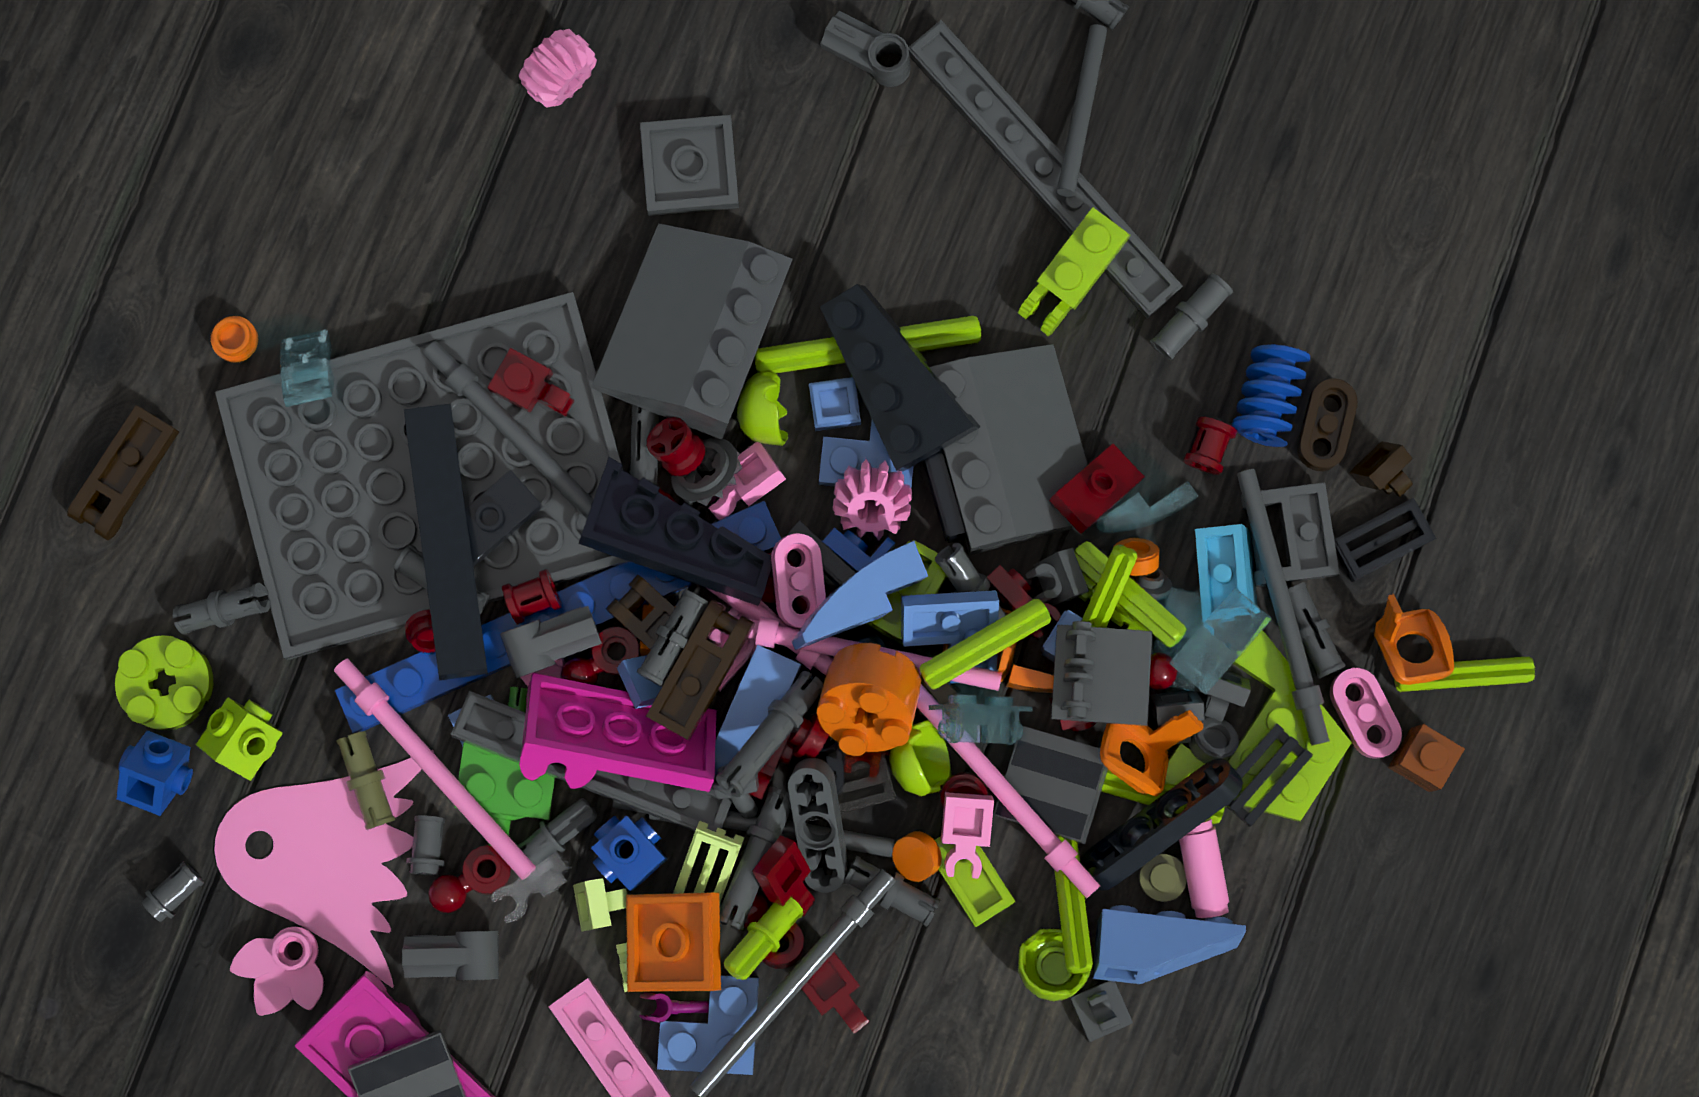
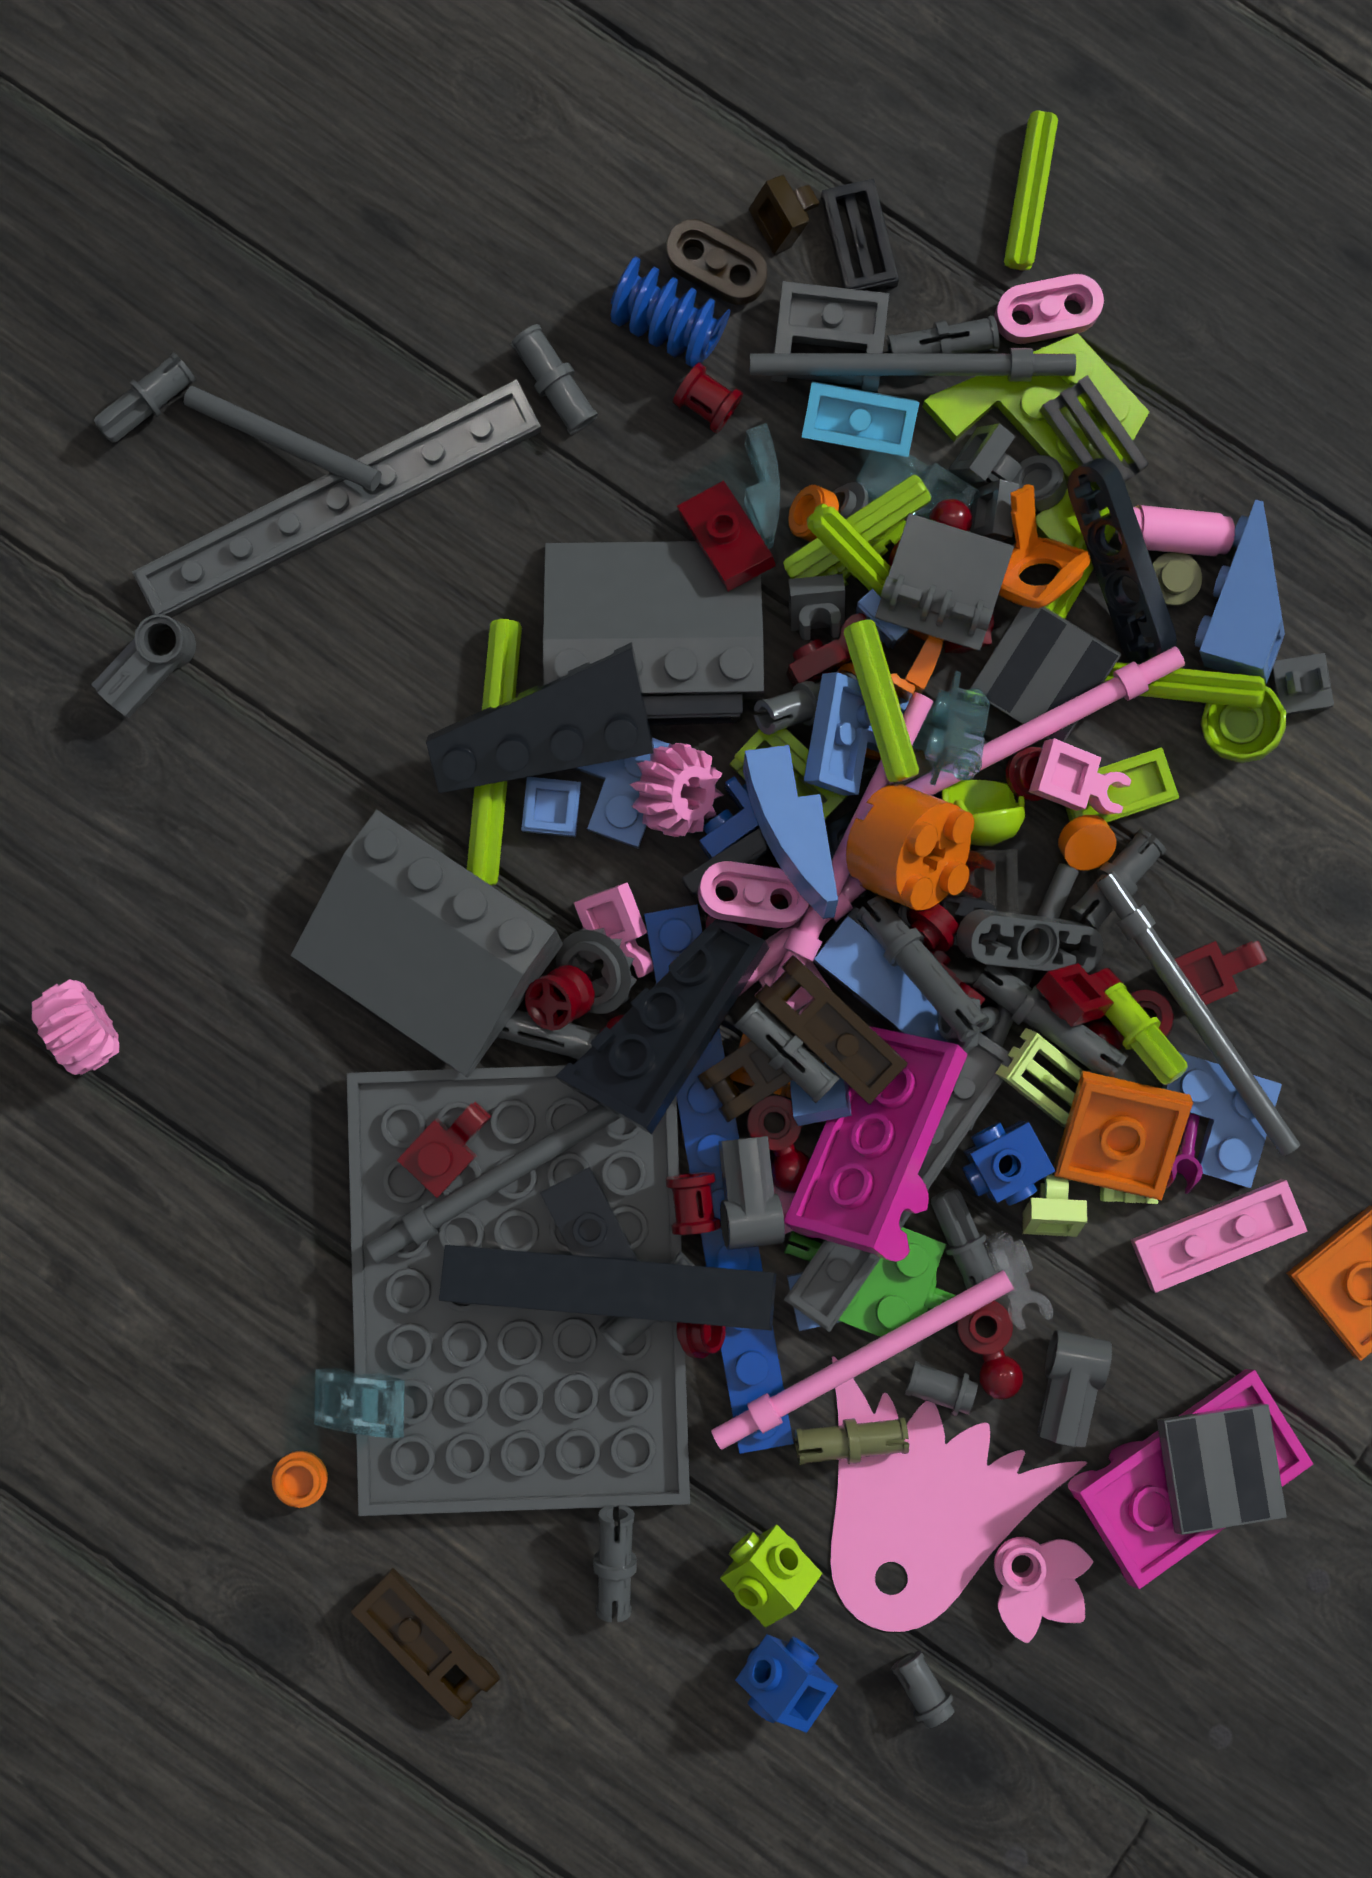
camera: 80 degrees left, 5 degrees up
lime plate [115,636,213,730] -> none
dark grey plate [640,115,739,216] -> none
lime hair [737,371,788,446] -> none
lime hinge [1018,207,1130,336] -> none
clear light blue slope [1169,588,1272,695] -> none
orange piece [1374,594,1454,685] -> none
dark orange brick [1388,724,1465,792] -> none

